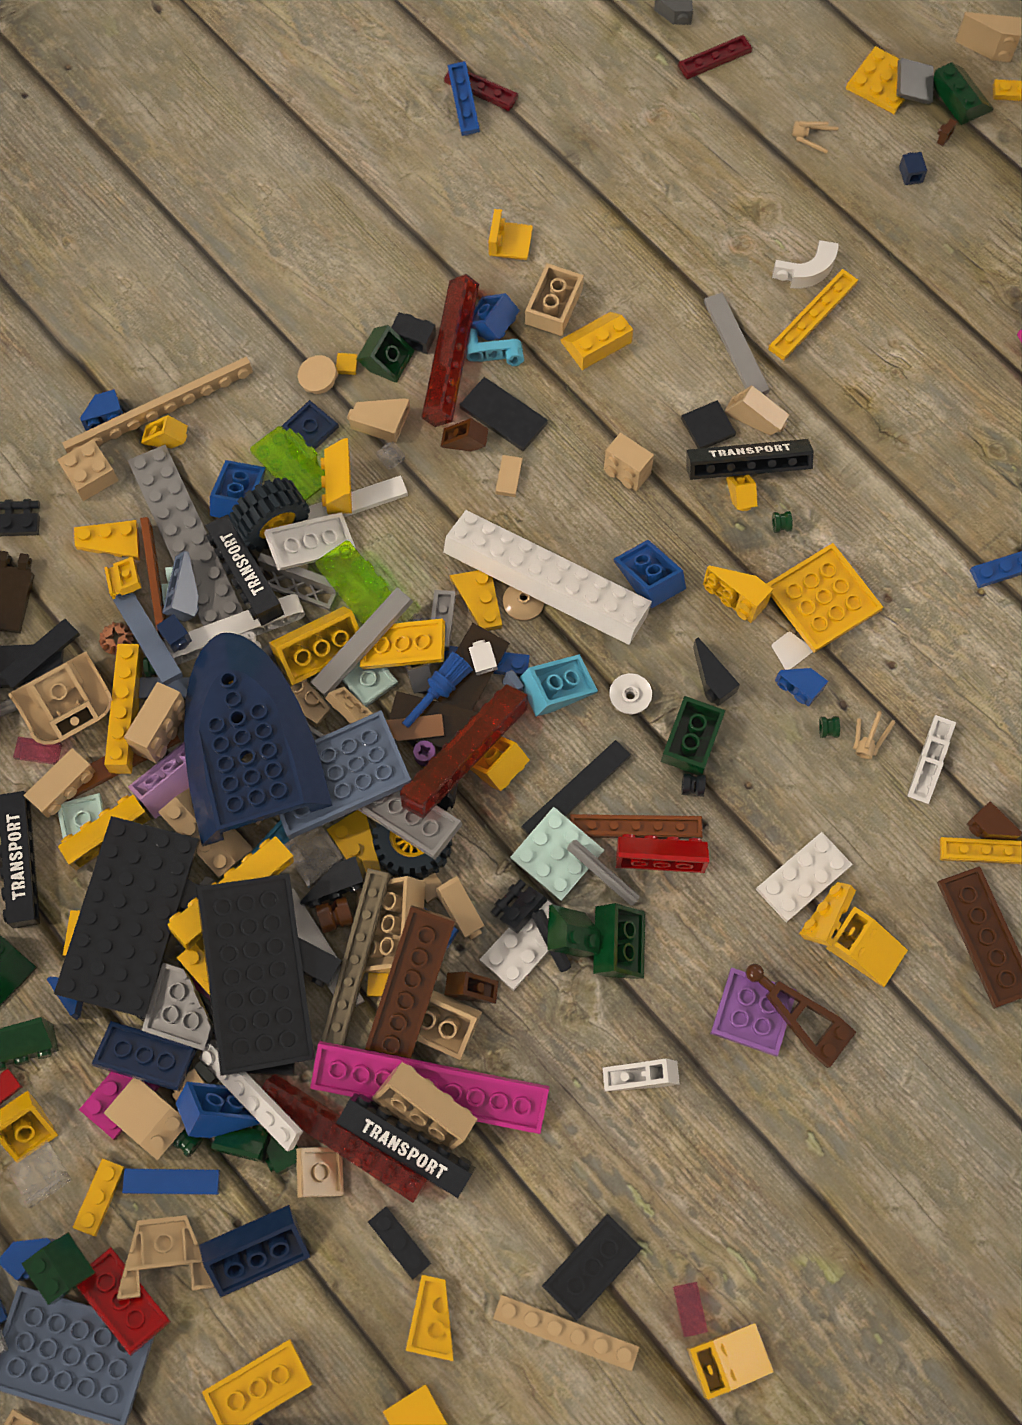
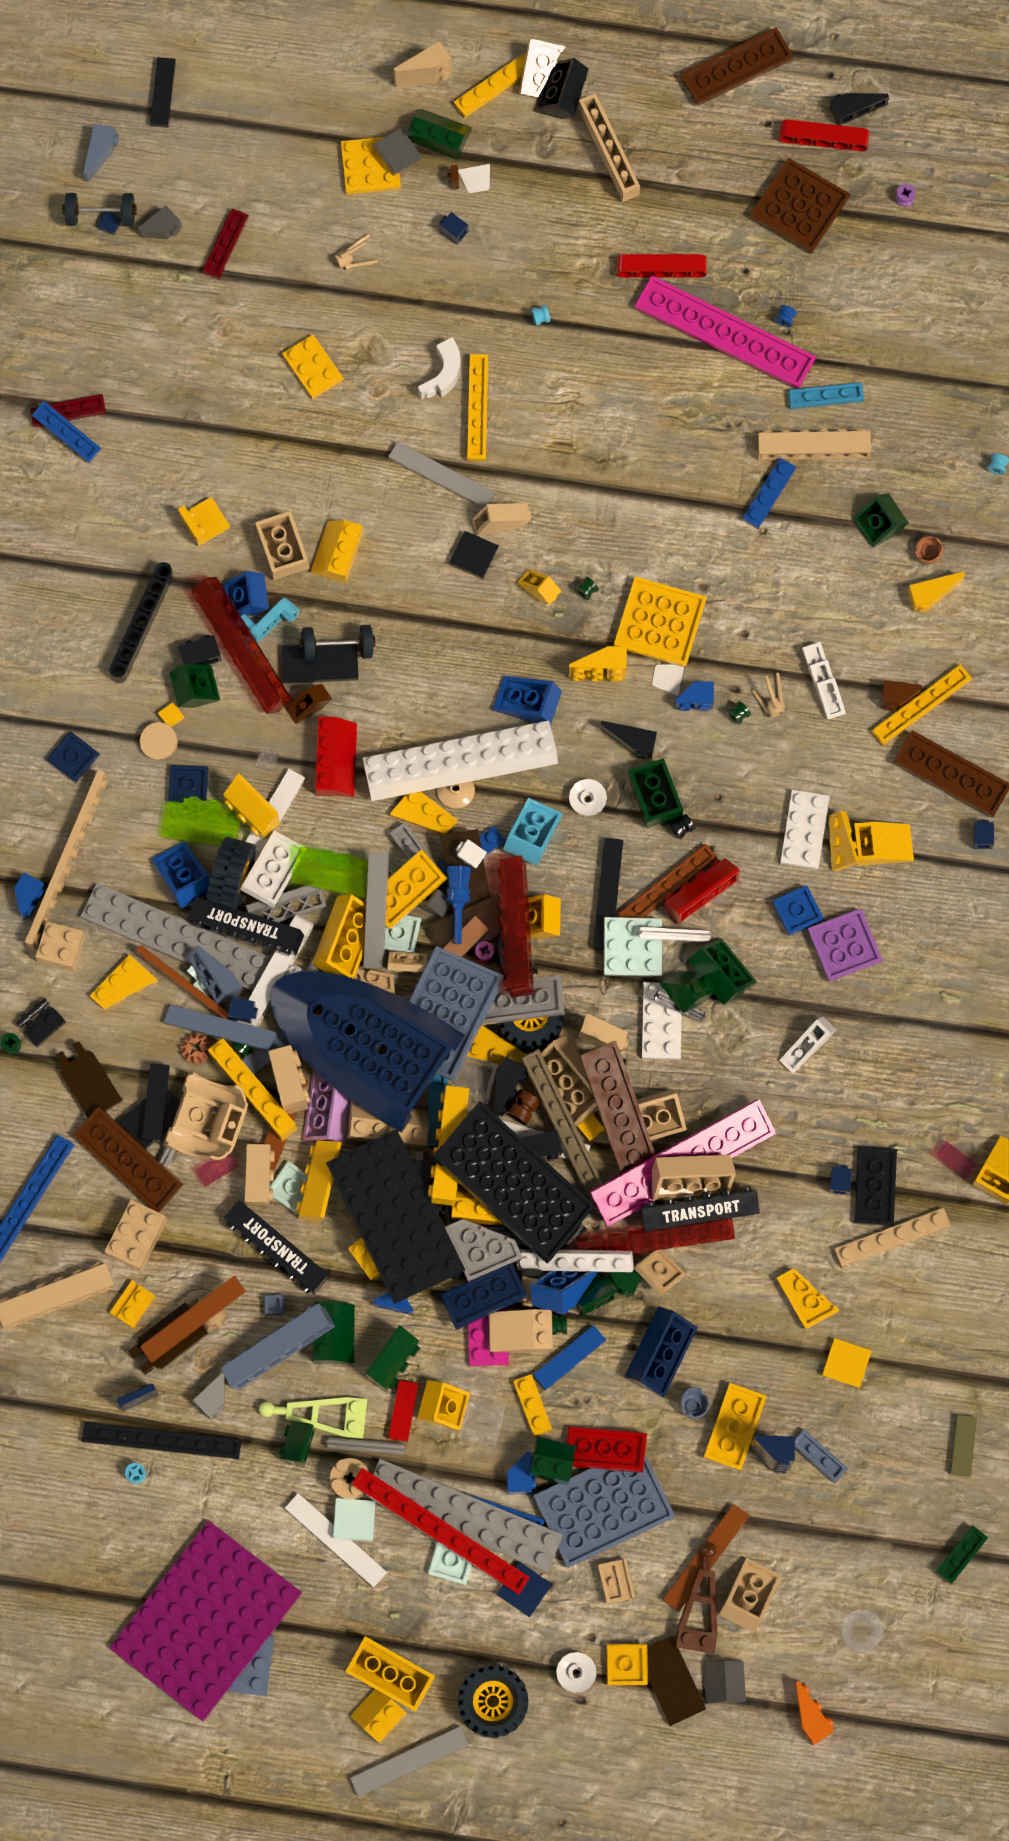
camera: 40 degrees left, 5 degrees up
yellow plate [104,556,141,599] -> none
tan wing [117,1215,214,1300] -> none
yellow slope [141,415,188,449] -> none
tan slope [347,398,410,443] -> none
black plate [368,1206,431,1280] -> none
reddish brown slope [444,971,499,1004] -> none
black plate [490,879,547,934] -> none
tan tile [495,455,523,497] -> none
sand blue tile [502,670,524,699] -> none
tan brick [604,432,654,492] -> none
black brick [686,439,814,480] -> none
reddish brown plate [746,964,856,1068] -> none
none -> dark blue tile [46,731,100,783]
none -> black beam [109,562,173,683]
none -> yellow plate [282,335,343,399]
none -> black axle [299,625,376,661]
none -> red slope [315,717,357,797]
none -> white sticker [458,164,490,193]
none -> medium azure wheel [531,304,550,326]
none -> sand blue hair [679,1387,709,1419]
none -> blue plate [772,885,824,936]
none -> dark blue brick [829,1164,852,1195]
none -> dark blue brick [973,819,994,849]

